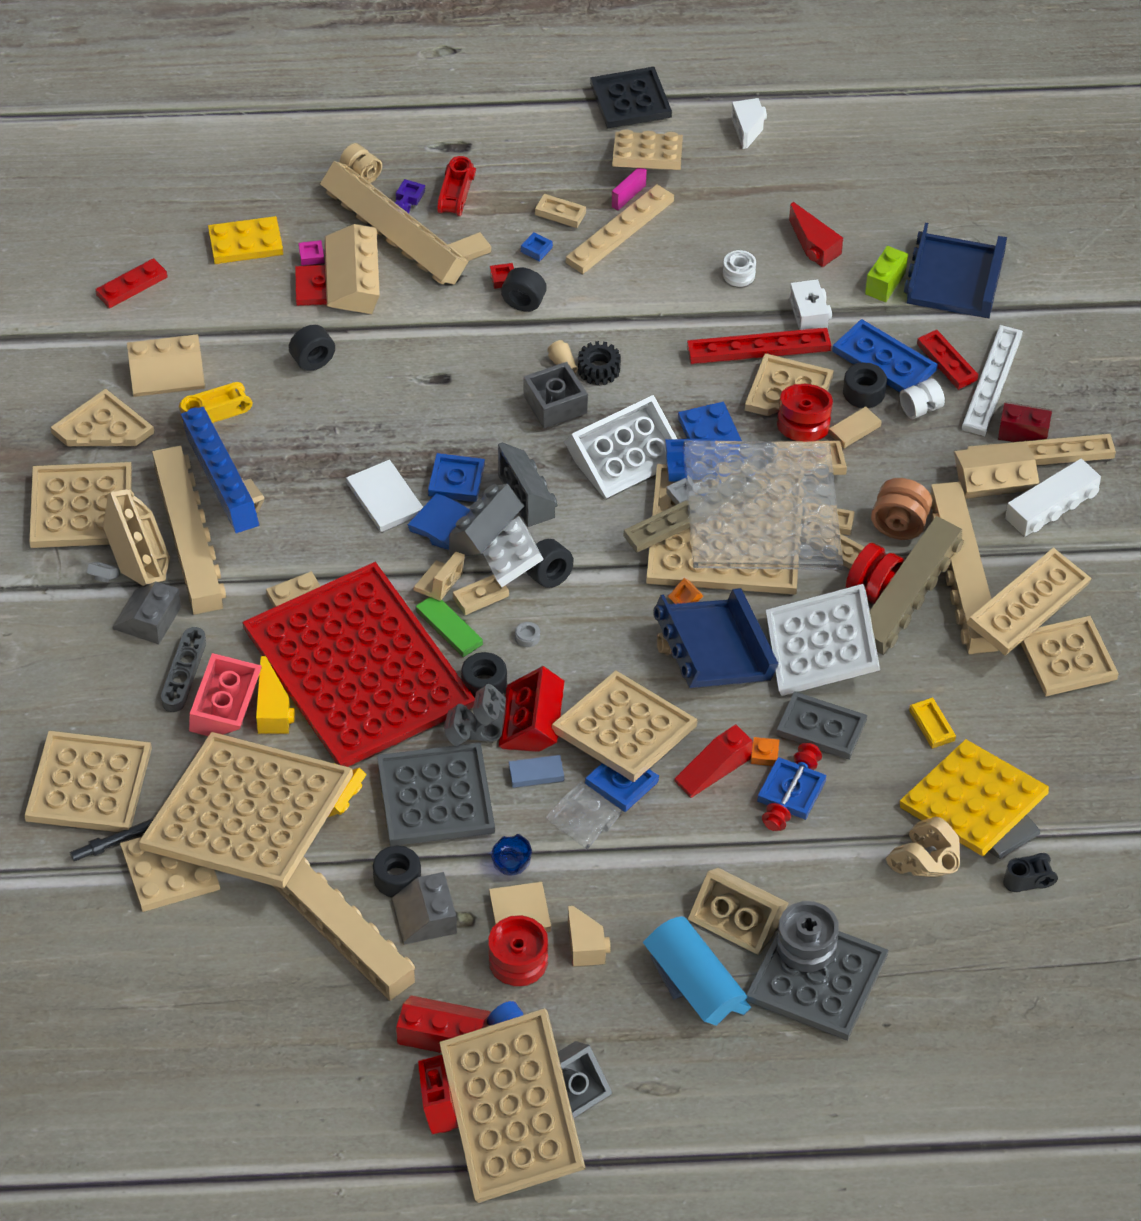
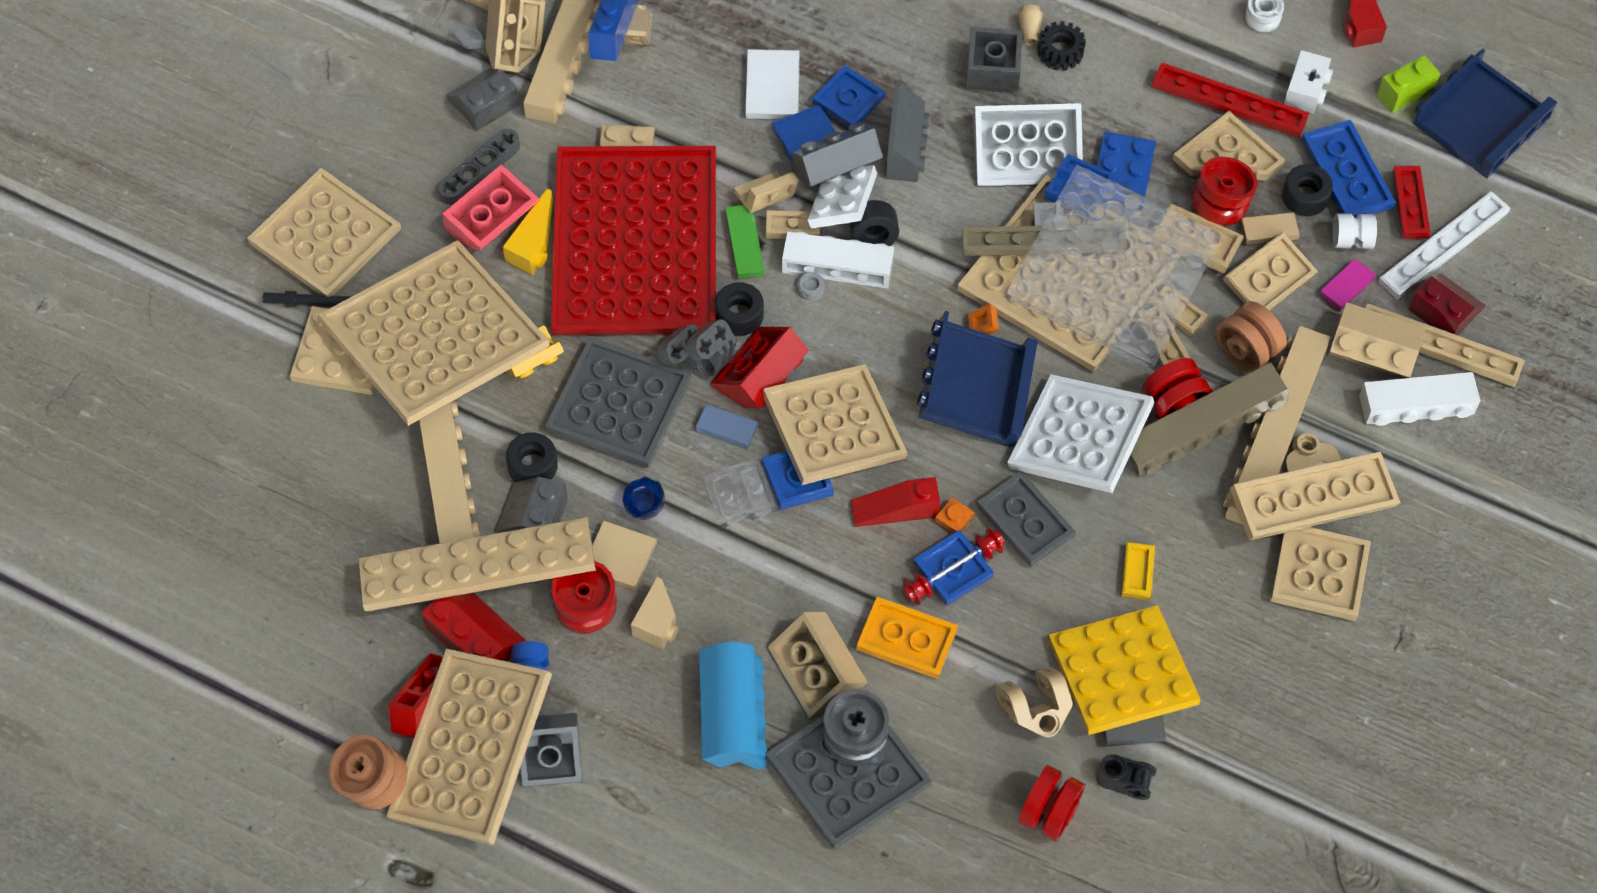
camera: 30 degrees right, 10 degrees up
none -> nougat wheel [329,734,408,810]
none -> tan plate [359,517,596,612]
none -> white brick [782,232,894,288]
none -> light orange plate [856,597,958,679]
none -> red wheel [1018,764,1086,842]
none -> tan tile [1223,232,1318,311]
none -> tan plate [1286,433,1341,472]
none -> dark pink tile [1319,258,1376,312]

